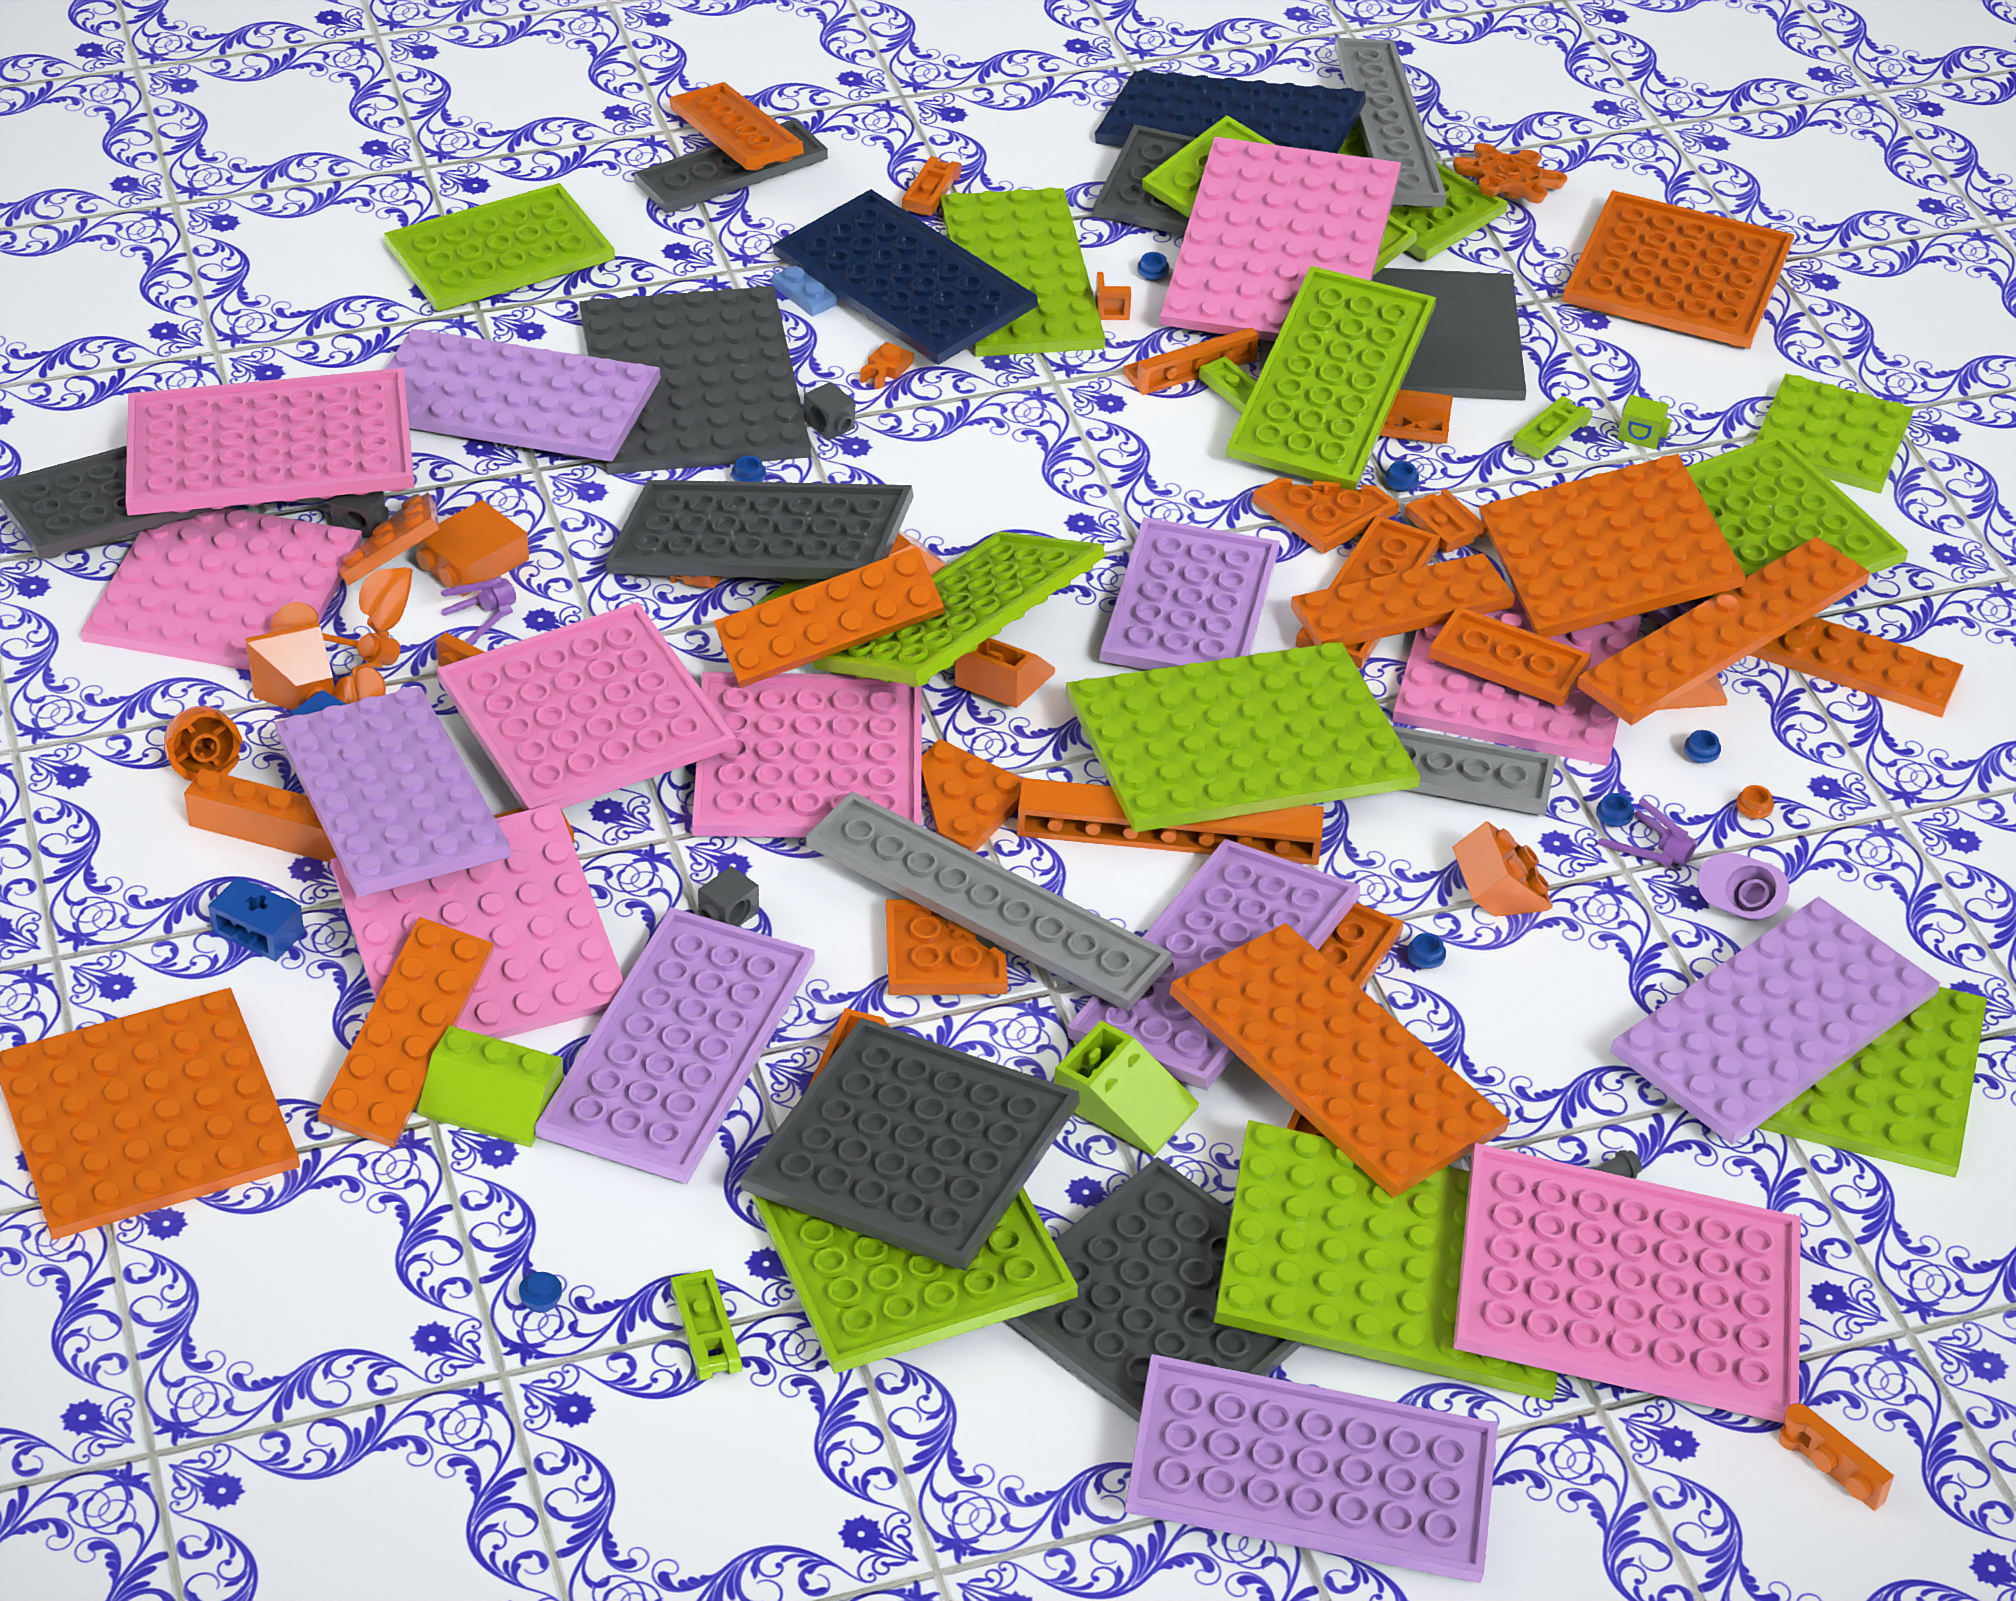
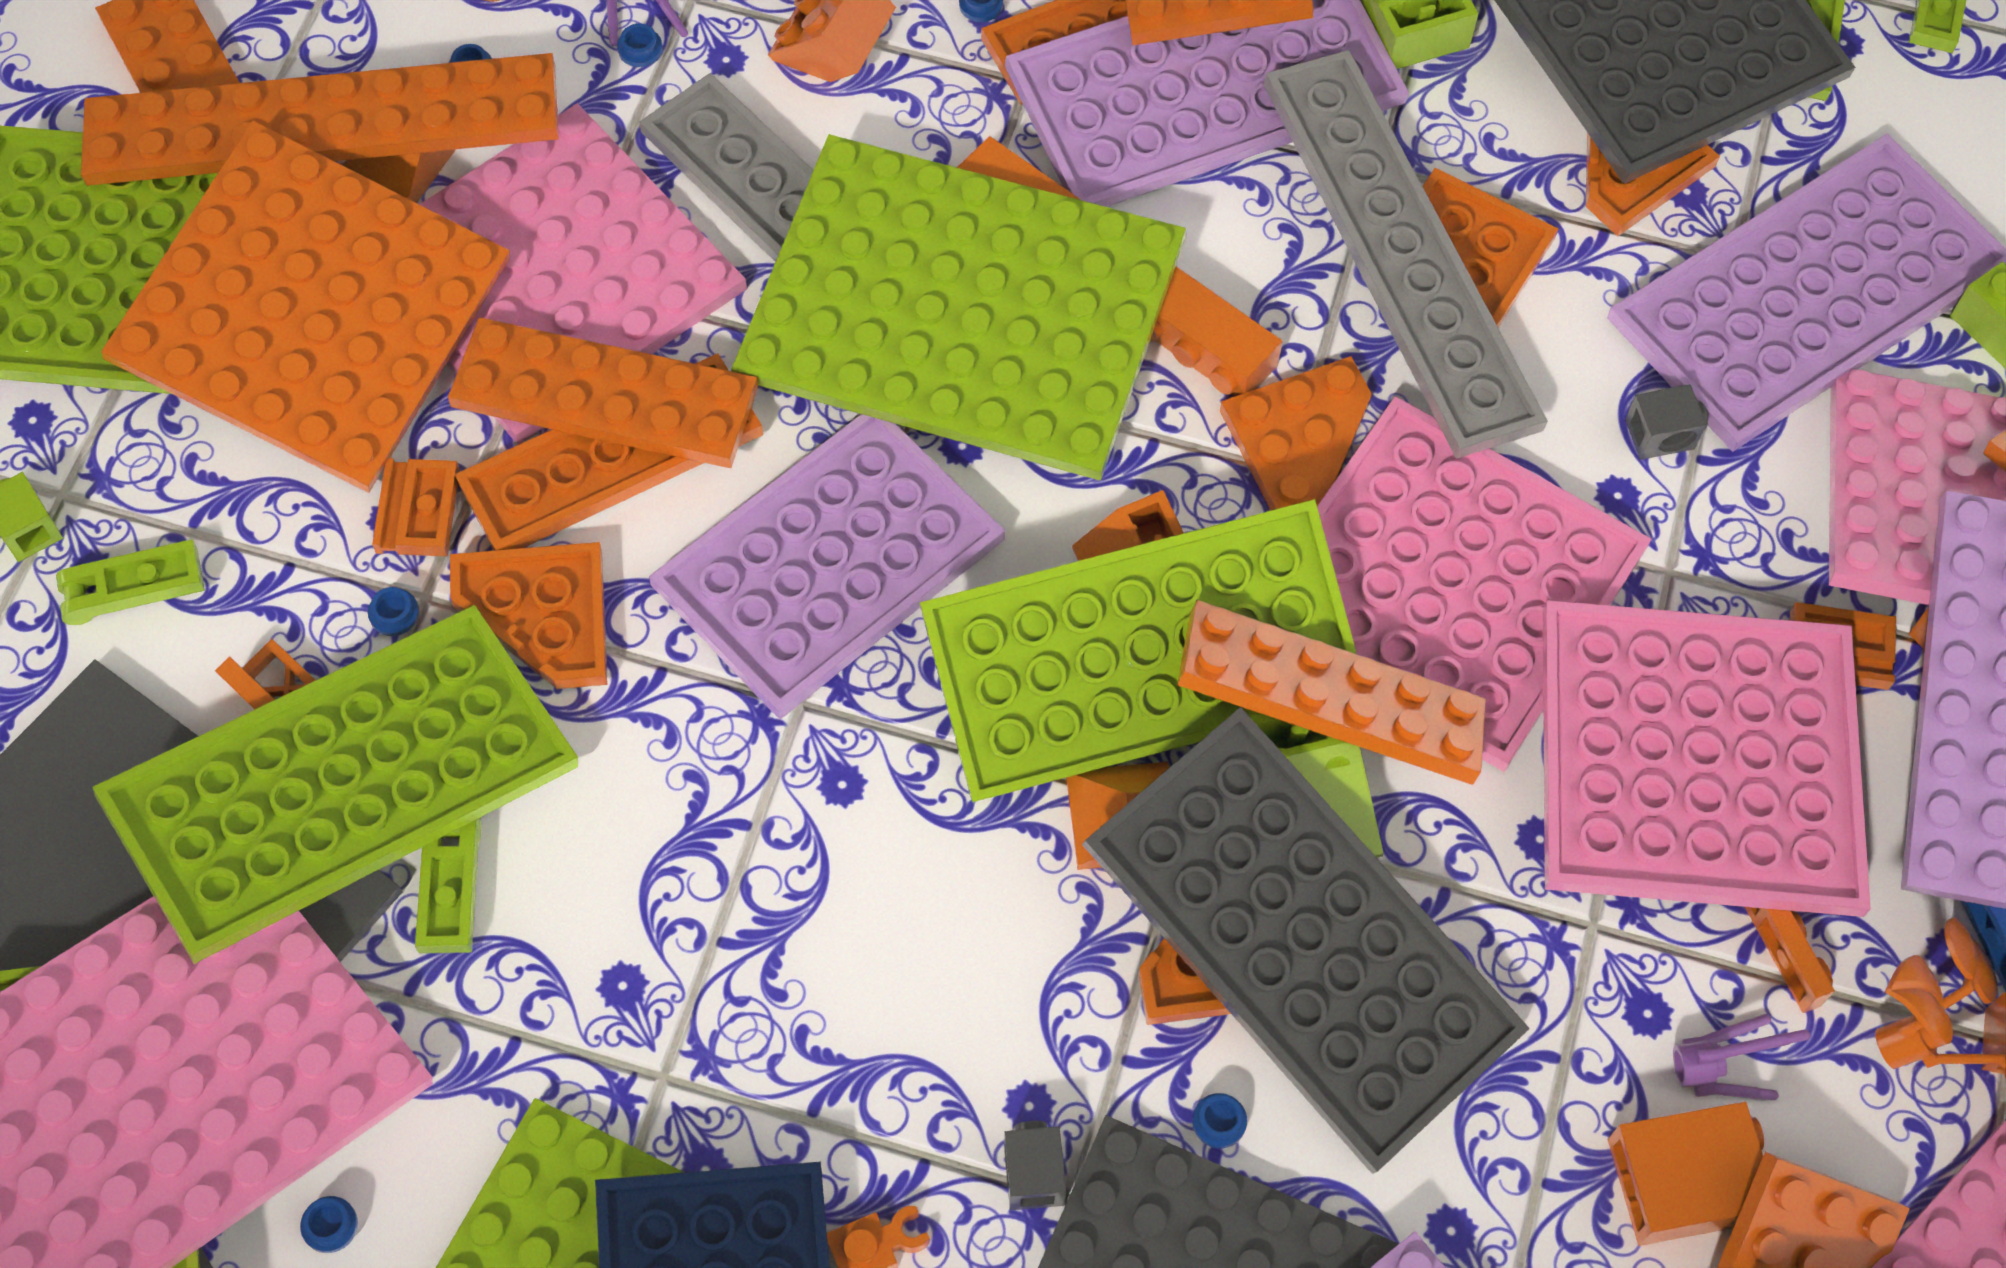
camera: 145 degrees left, 20 degrees up
orange panel [1095,272,1132,320] -> none
orange fence [1123,327,1259,395] -> none
orange plate [1428,606,1592,707] -> none

